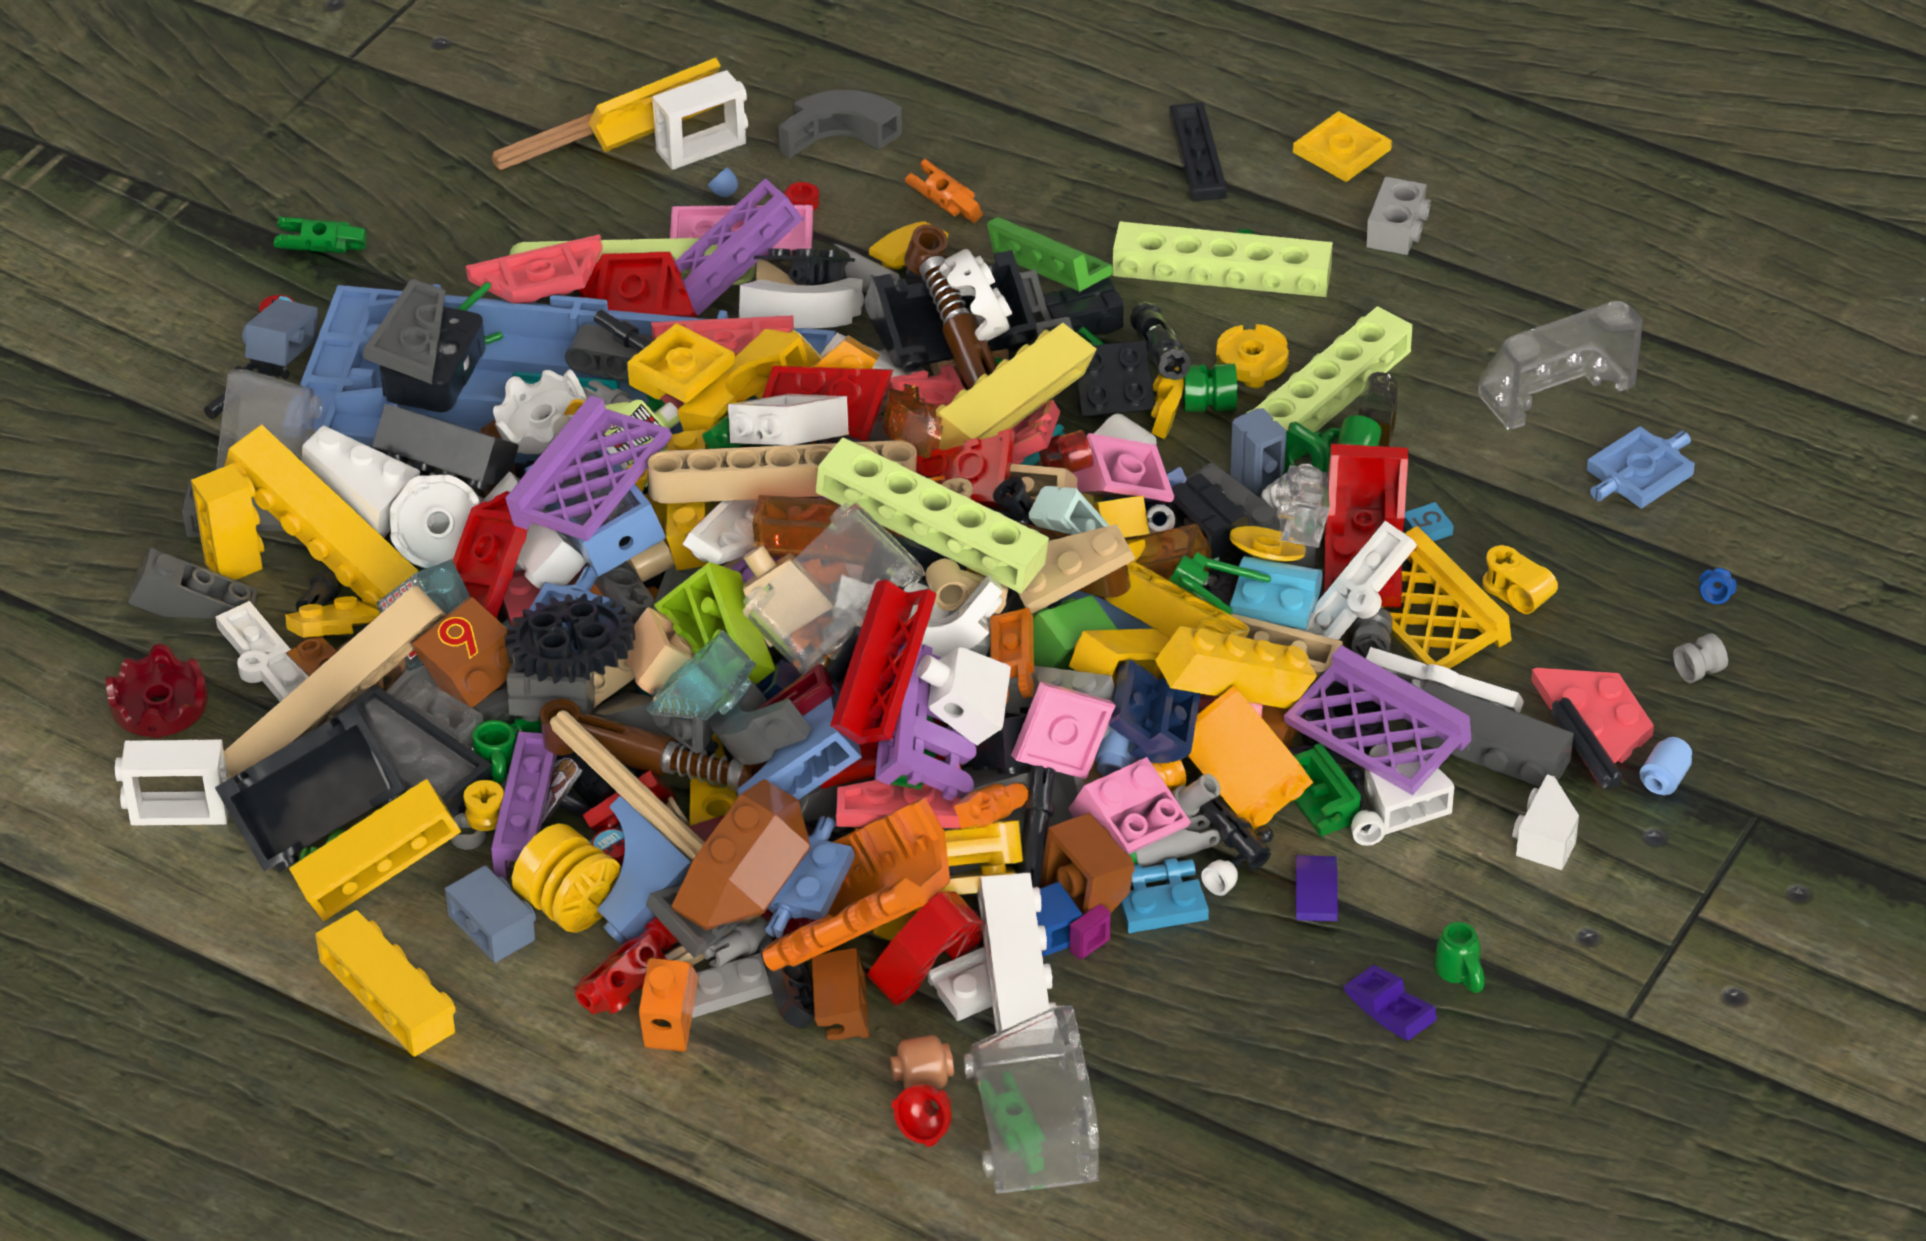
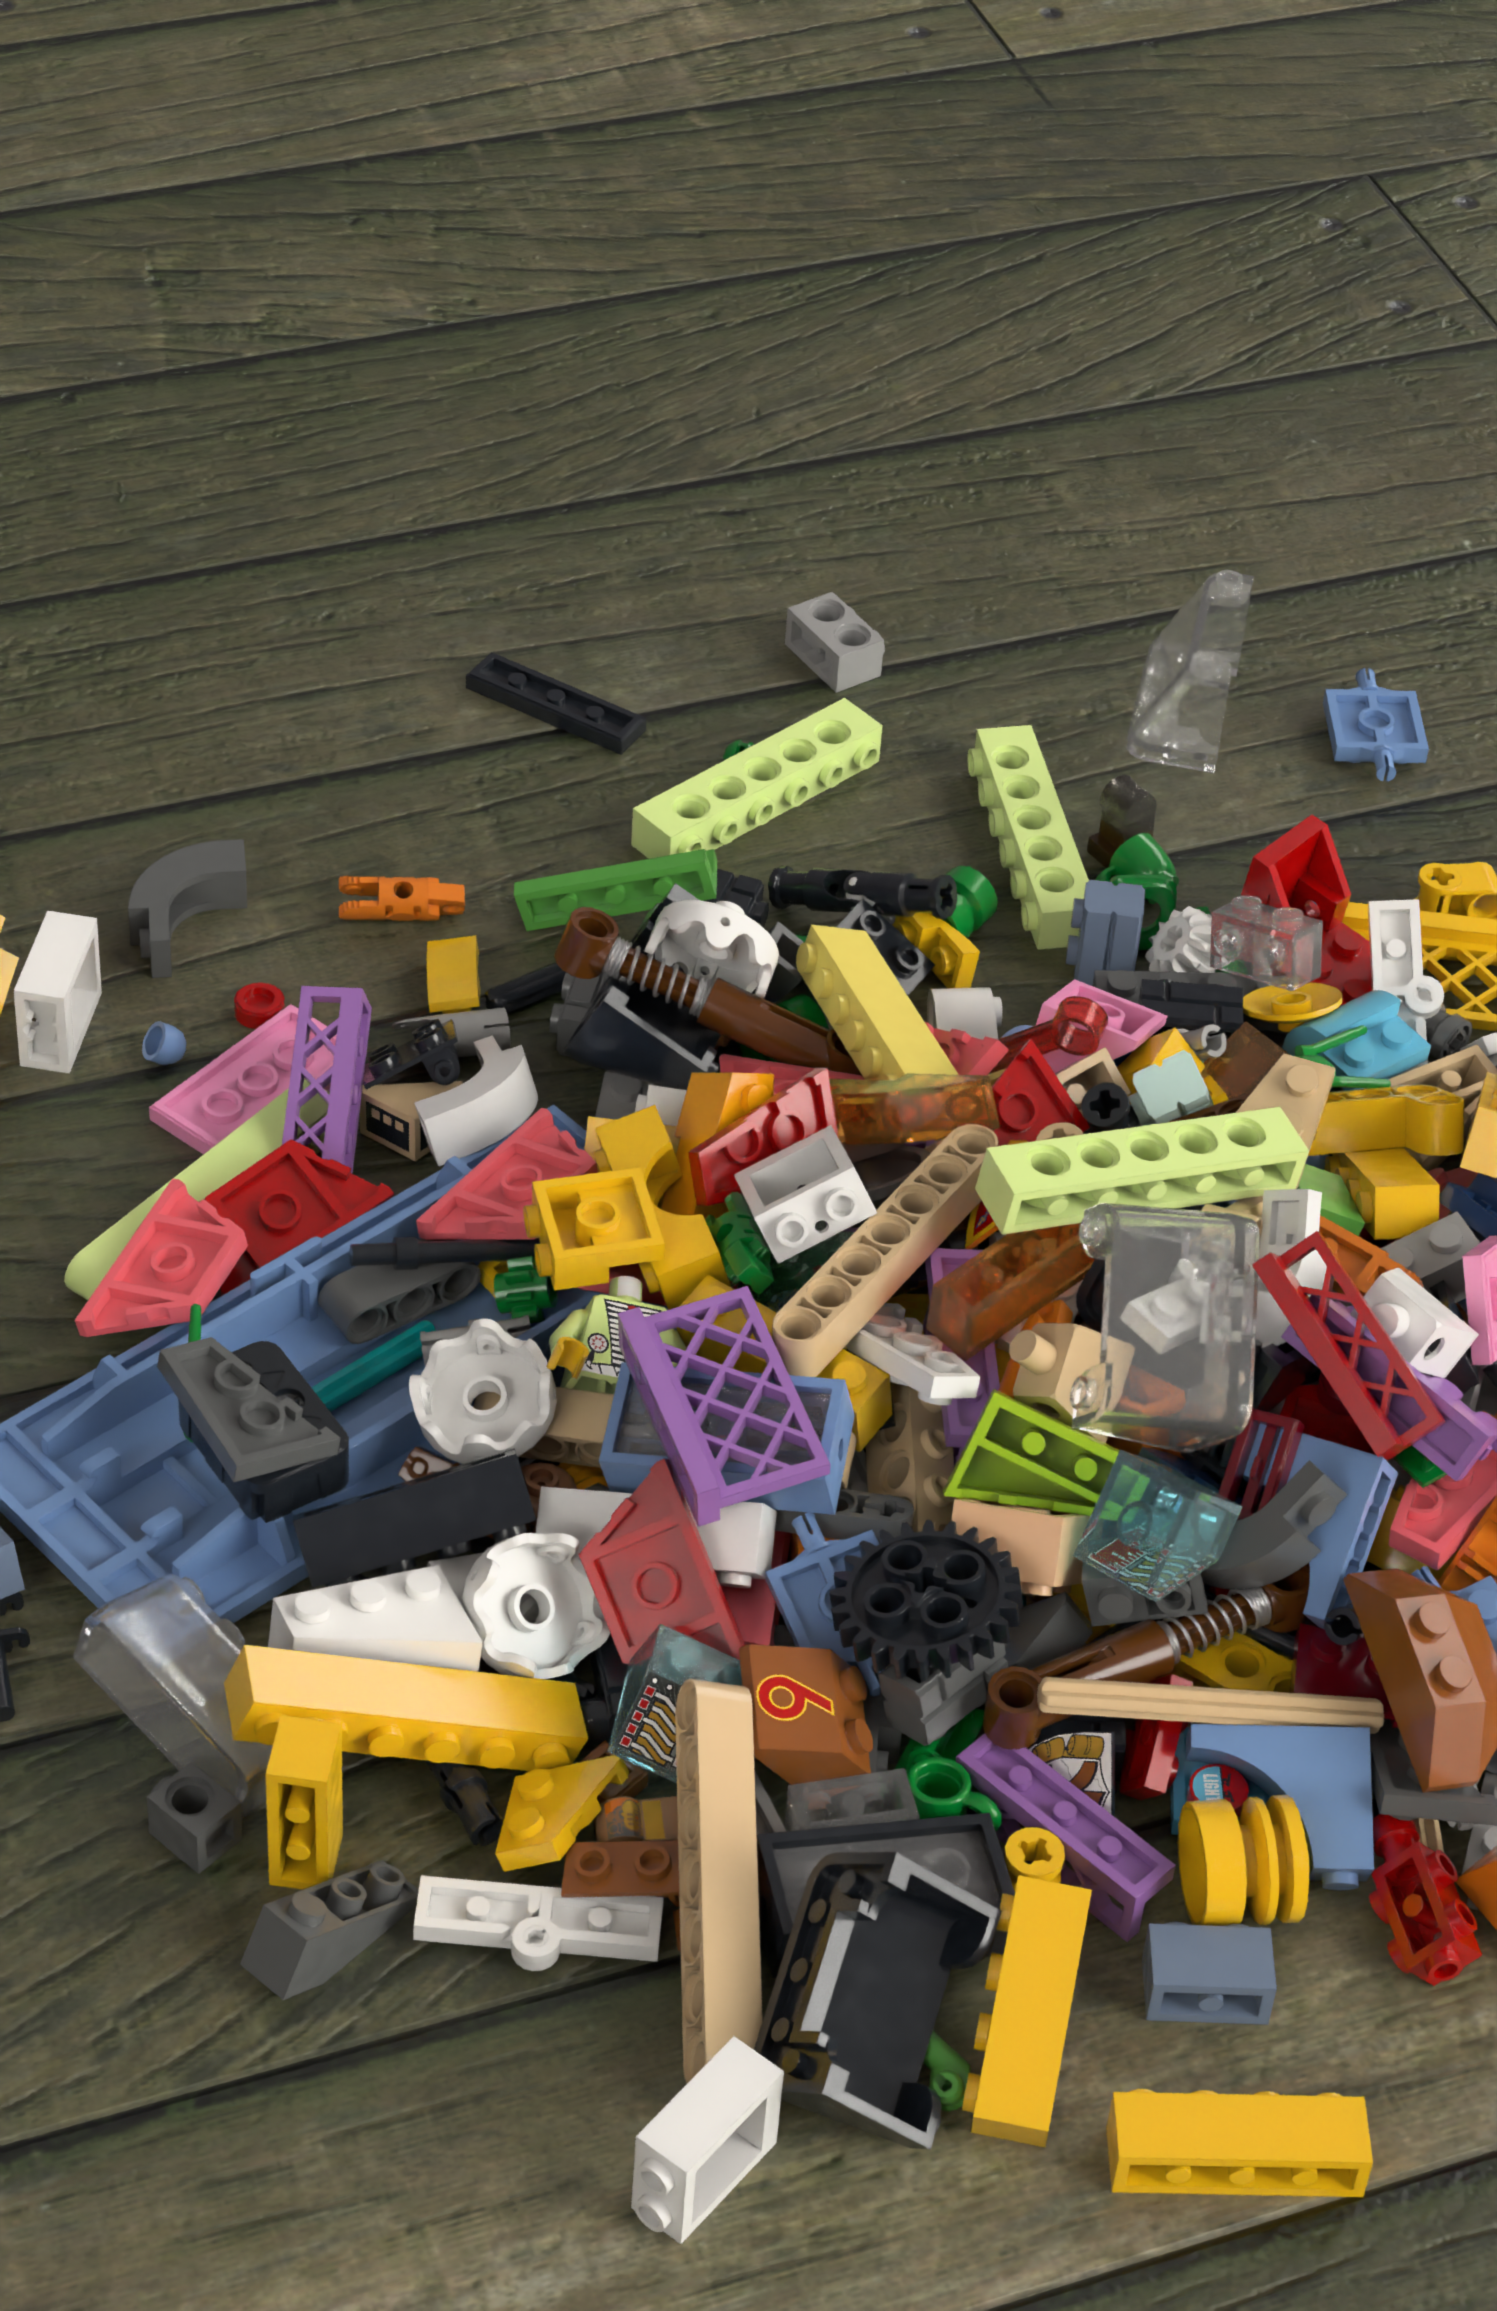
camera: 55 degrees left, 0 degrees up
dark red plate [105,644,208,738] -> none
yellow plate [1216,324,1289,388] -> none
yellow plate [1293,111,1392,182] -> none

